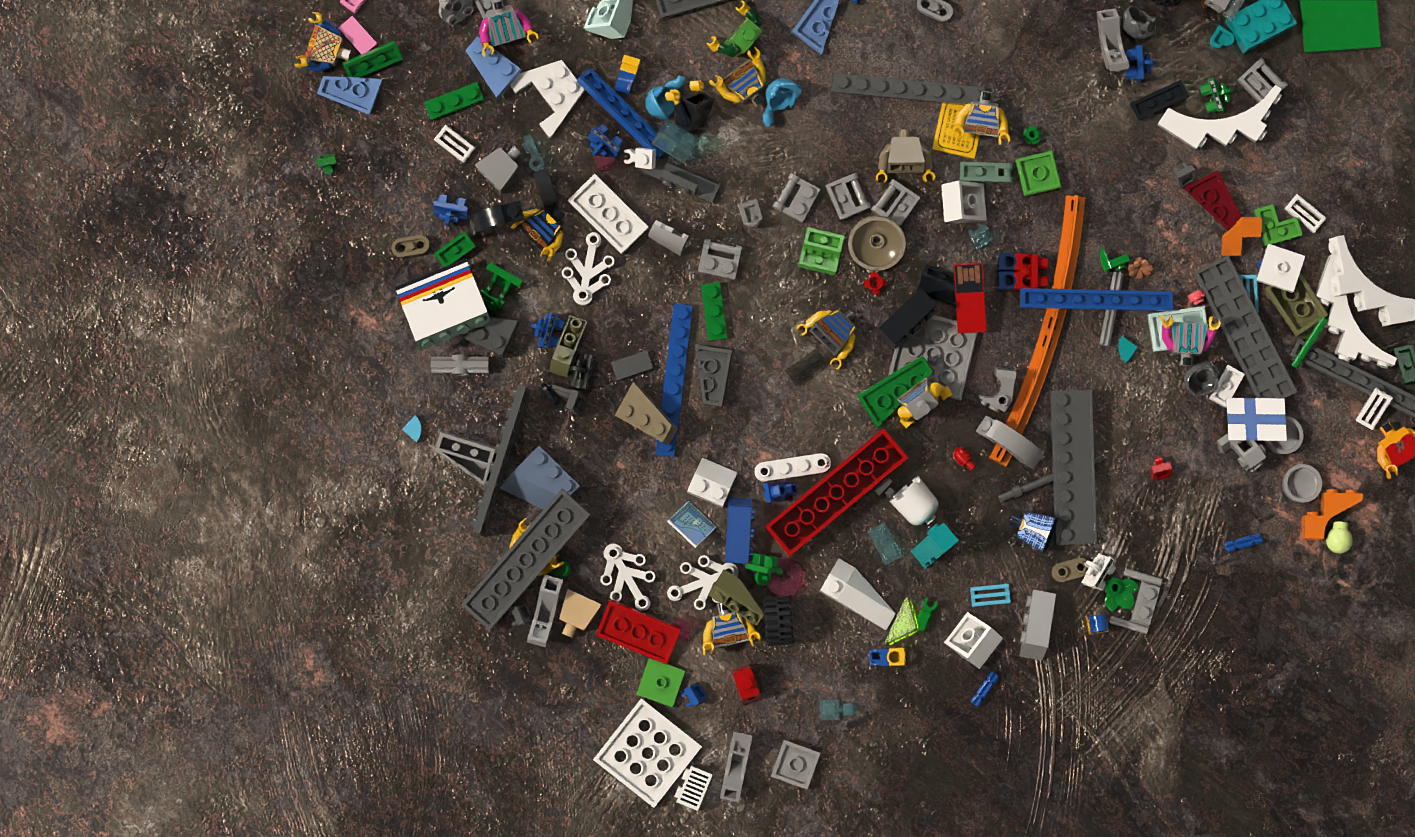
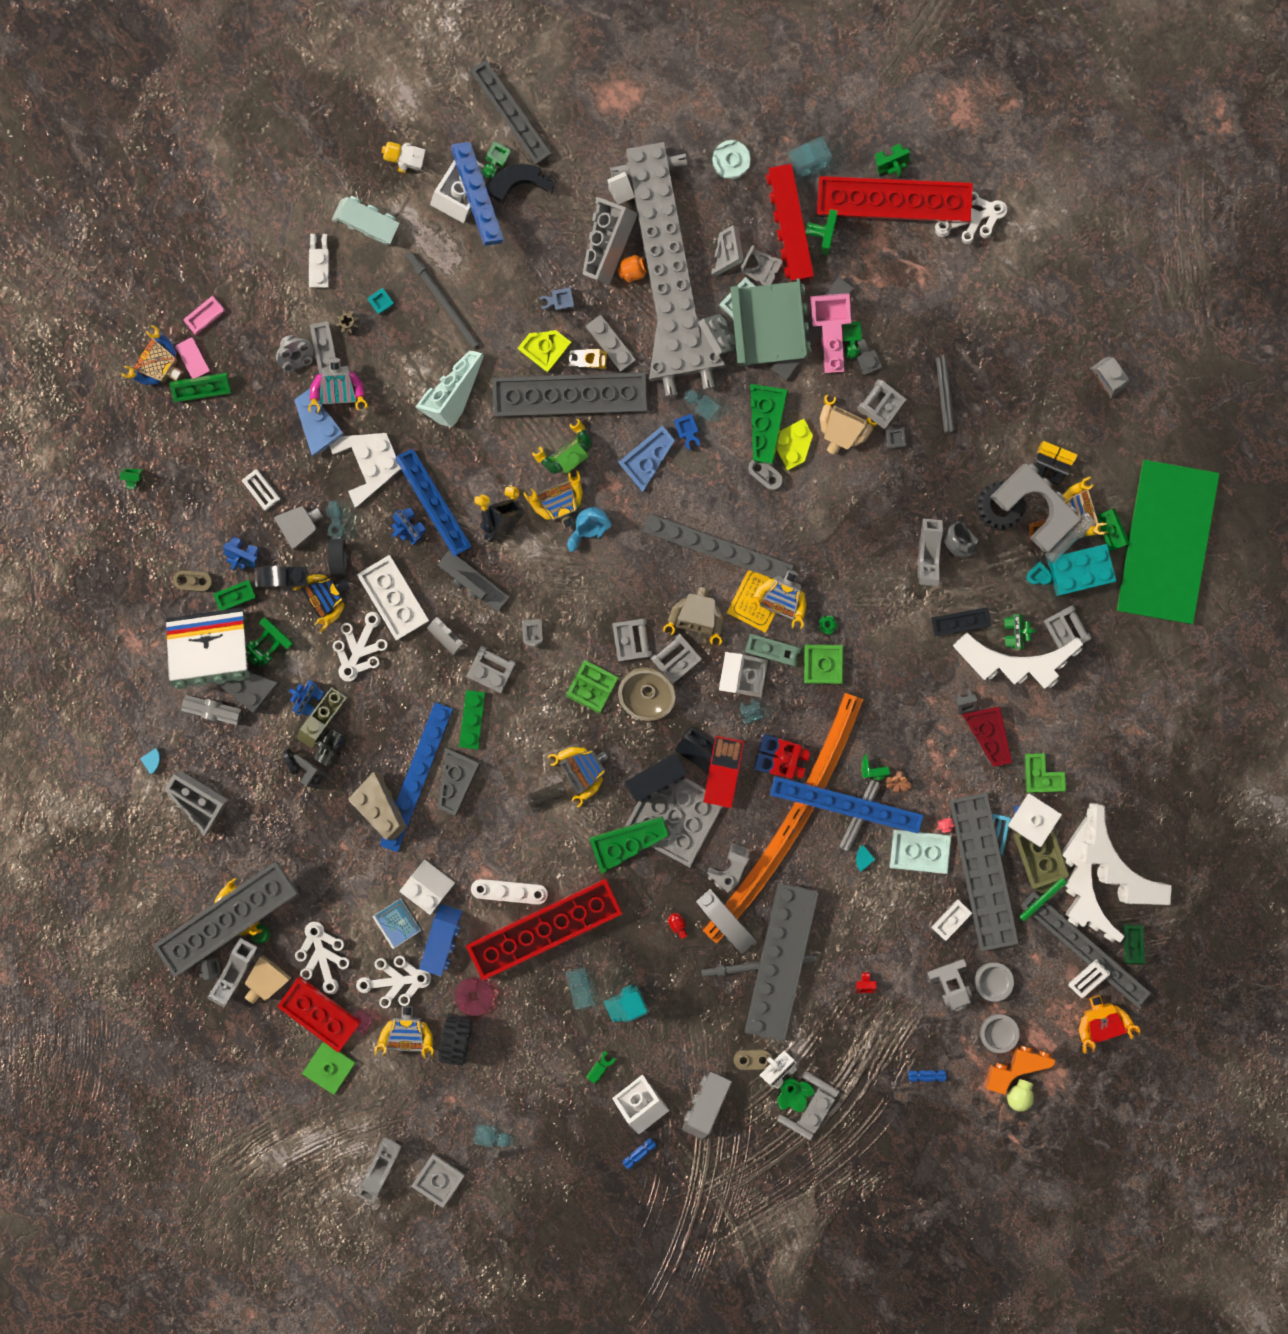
camera: 20 degrees right, 5 degrees up
medium blue wing [317,76,384,115] -> none
green plate [424,82,484,121] -> none
dark grey plate [471,384,530,537] -> none
sand blue wedge [500,446,581,510] -> none
clear pink slope [592,156,616,172] -> none
white piece [593,699,702,808] -> none
dark grey tile [611,350,653,381] -> none
leg [615,55,641,94] -> none
white plate [624,147,656,169] -> none
dark azure piece [645,75,686,119] -> none
clear light blue brick [651,119,699,163] -> none
white brick [674,766,712,811] -> none
blue tile [681,682,708,706] -> none
olive slope [708,569,764,626] -> none
red torso [731,664,761,705] -> none
green hips [745,553,783,586] -> none
blue hips [763,481,798,503] -> none
light grey plate [772,173,820,223] -> none
white wedge [819,558,896,630] -> none
red plate [864,272,887,295] -> none
leg [869,648,906,666] -> none
dark grey tile [873,476,896,499] -> none
clear neon green tile [885,598,919,645] -> none
white cylinder [889,476,939,525] -> none
torso [897,378,953,429] -> none
medium azure tile [970,584,1011,607] -> none
torso [1010,511,1059,552] -> none
blue leg [1086,614,1109,635] -> none
blue hips [1125,45,1156,83] -> none
torso [1160,314,1221,367] -> none
dark grey hair [1184,361,1219,396] -> none
orange tile [1221,217,1262,256] -> none
white sticker [1227,398,1287,441] -> none
white tile [1284,194,1326,234] -> none

